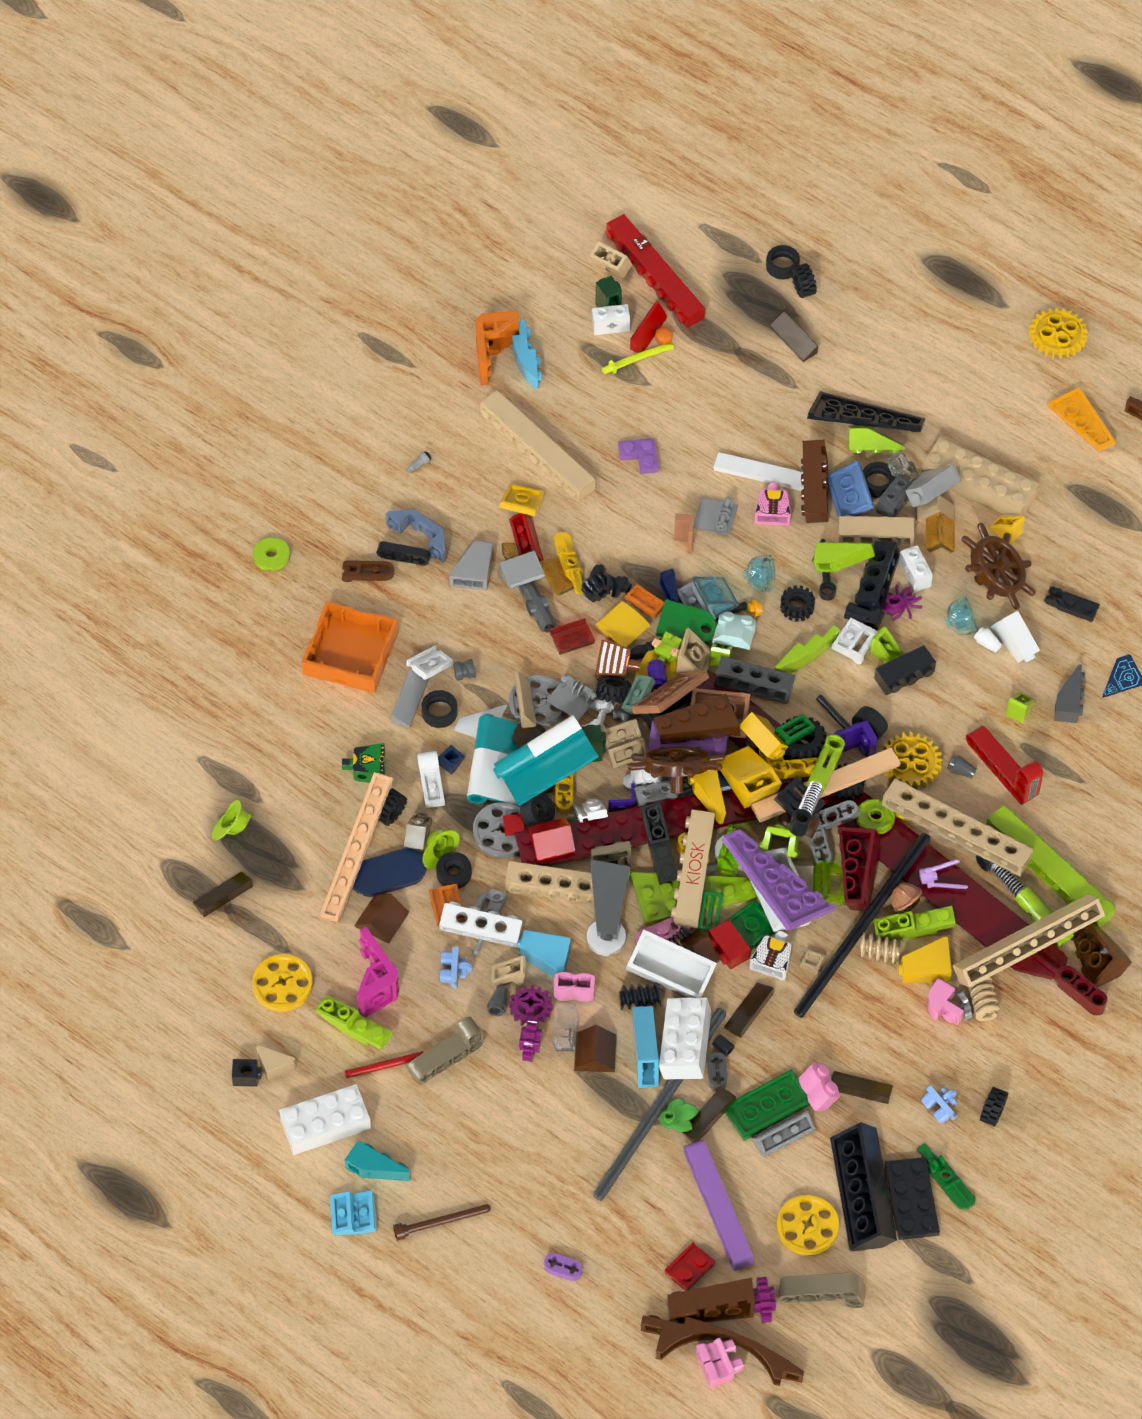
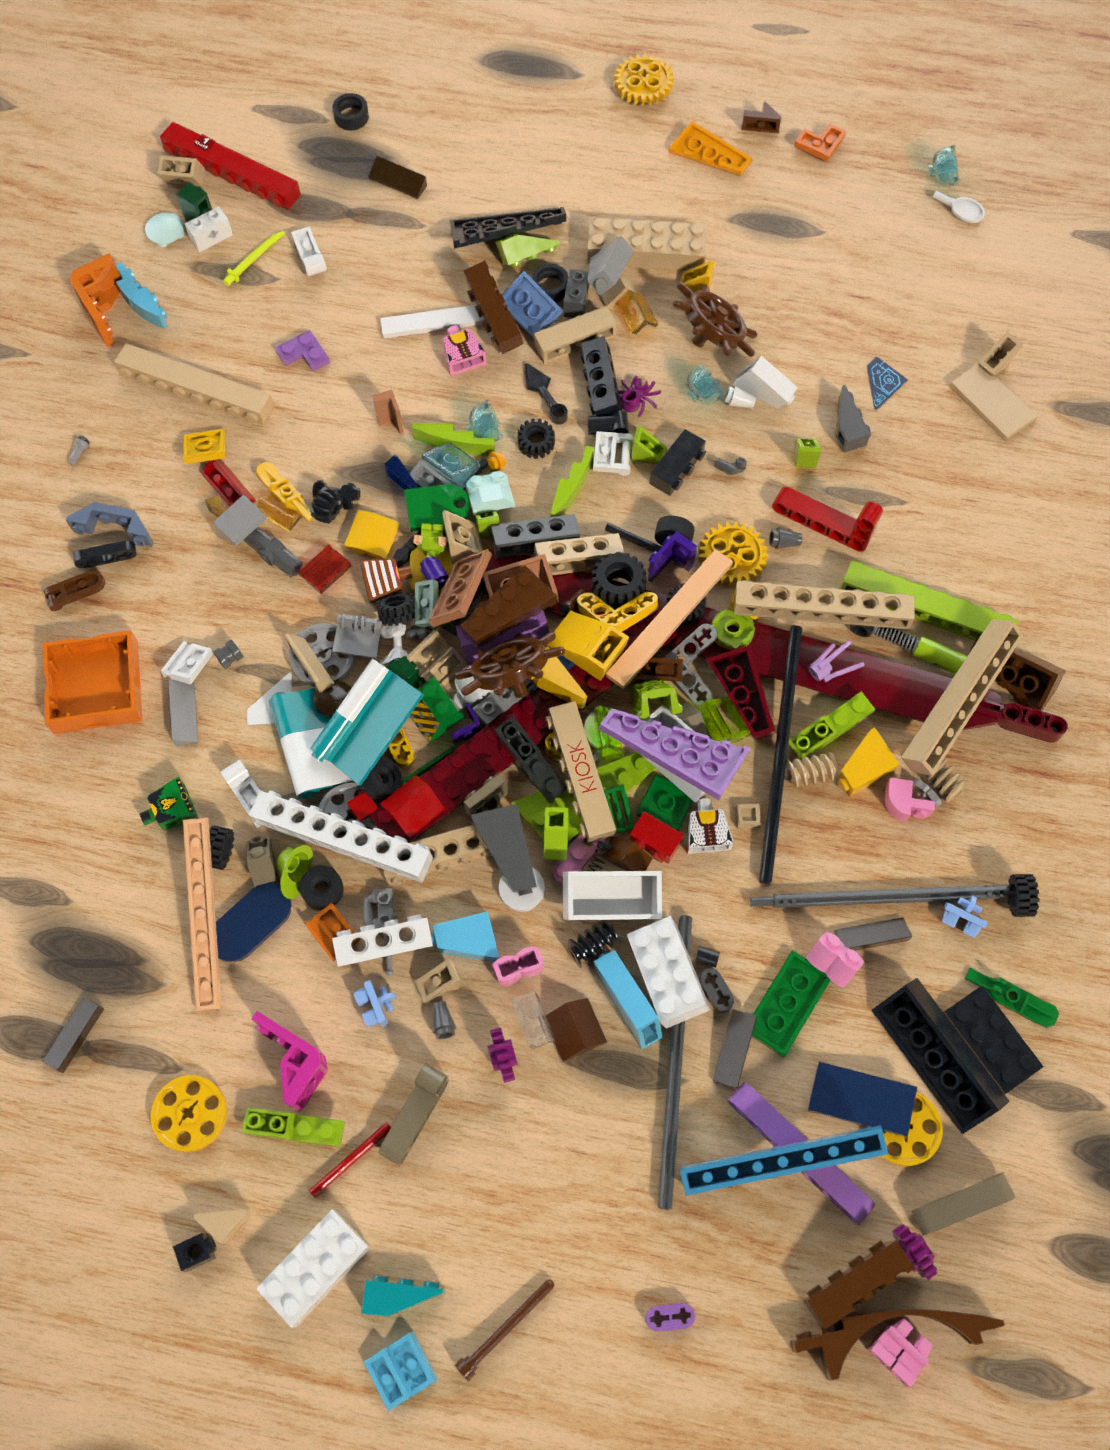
camera: 25 degrees left, 10 degrees up
lime piece [211,800,251,840] -> none
reddish brown slope [355,894,409,944] -> none
black tyre [421,690,458,728] -> none
dark blue slope [438,745,465,775] -> none
light grey slope [449,541,493,591] -> none
magenta gear [509,985,553,1026] -> none
white plate [573,799,608,822] -> none
orange plate [625,584,665,619] -> none
red slope [630,301,667,353] -> none
orange tile [655,327,673,345] -> none
bright green plate [659,1098,699,1132] -> none
red plate [665,1242,715,1291] -> none
light grey hinge [694,497,738,536] -> none
dark brown slope [724,983,774,1038] -> none
yellow slope [739,712,788,761] -> none
light grey slope [751,1111,816,1157] -> none
green tile [774,713,815,746] -> none
black plate [774,776,826,817] -> none
piece [788,735,845,836] -> none
black tyre [791,263,817,298] -> none
lime slope [813,542,875,572] -> none
clear leg [887,451,919,482] -> none
nougat piece [891,883,923,913] -> none
white brick [899,546,933,592] -> none
black hinge [1044,586,1100,622] -> none
none -> light aqua dish [145,213,185,247]
none -> white brick [249,791,433,883]
none -> white plate [291,226,327,276]
none -> green slope [410,677,465,743]
none -> lime slope [412,424,495,456]
none -> tan brick [534,533,624,575]
none -> lime slope [544,807,569,861]
none -> dark azure brick [680,1125,888,1196]
none -> dark grey arm [715,457,747,475]
none -> dark grey axle [750,884,1015,908]
none -> dark blue tile [808,1062,917,1137]

